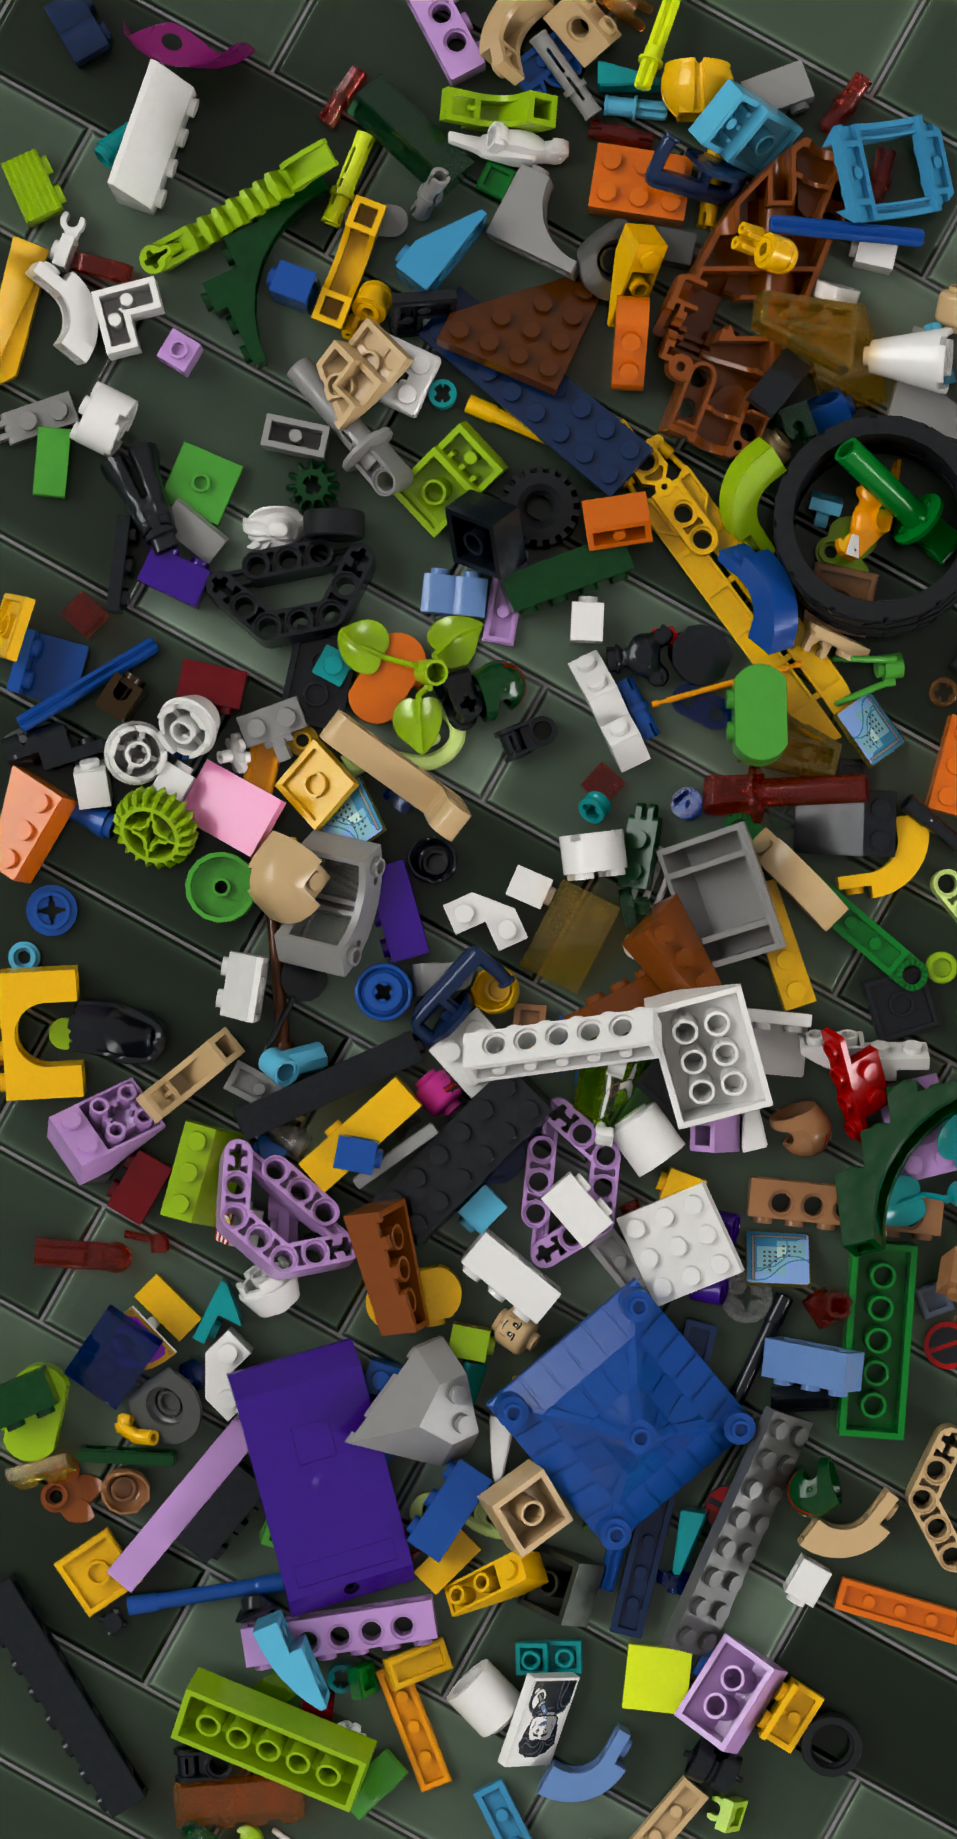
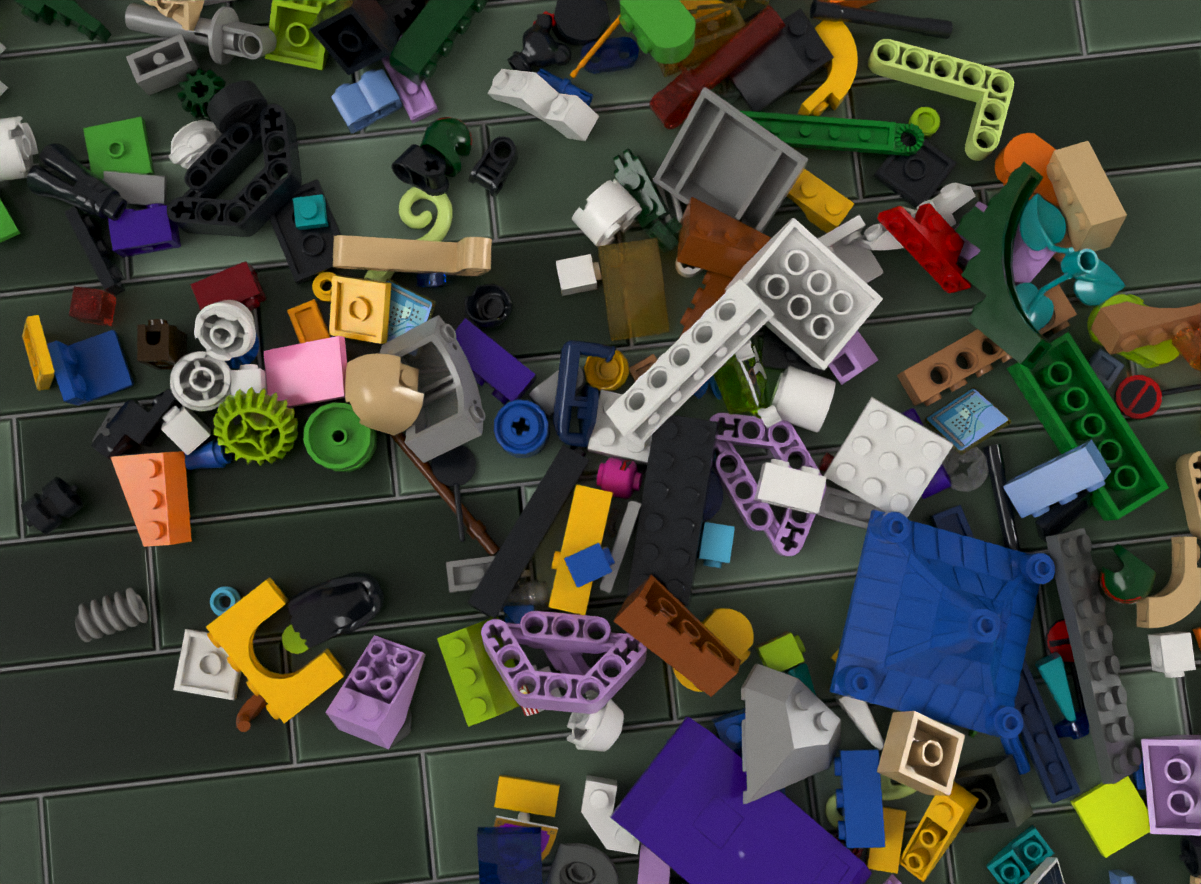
camera: 30 degrees left, 5 degrees down
blue axle [16,638,159,732] -> none
blue gear [26,885,78,936] -> none
clear red piece [34,1237,132,1274] -> none
dark red brick [106,1148,173,1225] -> none
clear red hand [124,1230,169,1253] -> none
tan arch [136,1027,246,1124] -> none
lavender brick [156,328,204,378] -> none
clear blue tile [179,1359,205,1392] -> none
teal slope [193,1278,244,1344] -> none
white slope [215,951,270,1023] -> none
white plant [216,732,251,774] -> none
light grey hinge [236,695,309,763] -> none
medium azure piece [258,1041,328,1087] -> none
lime plant [338,616,484,755] -> none
orange brick [348,633,426,725] -> none
white brick [443,892,528,951] -> none
white brick [461,1228,561,1324] -> none
tan head [491,1307,541,1355] -> none
white brick [570,596,604,644] -> none
teal bush [578,791,611,824] -> none
clear red tile [580,762,625,801] -> none
yellow brick [655,1166,707,1199] -> none
clear blue tile [671,787,705,821] -> none
white slope [740,1109,768,1152] -> none
tan arch [752,828,848,932] -> none
medium nougat helmet [769,1100,832,1157] -> none
clear red piece [801,1287,853,1330] -> none

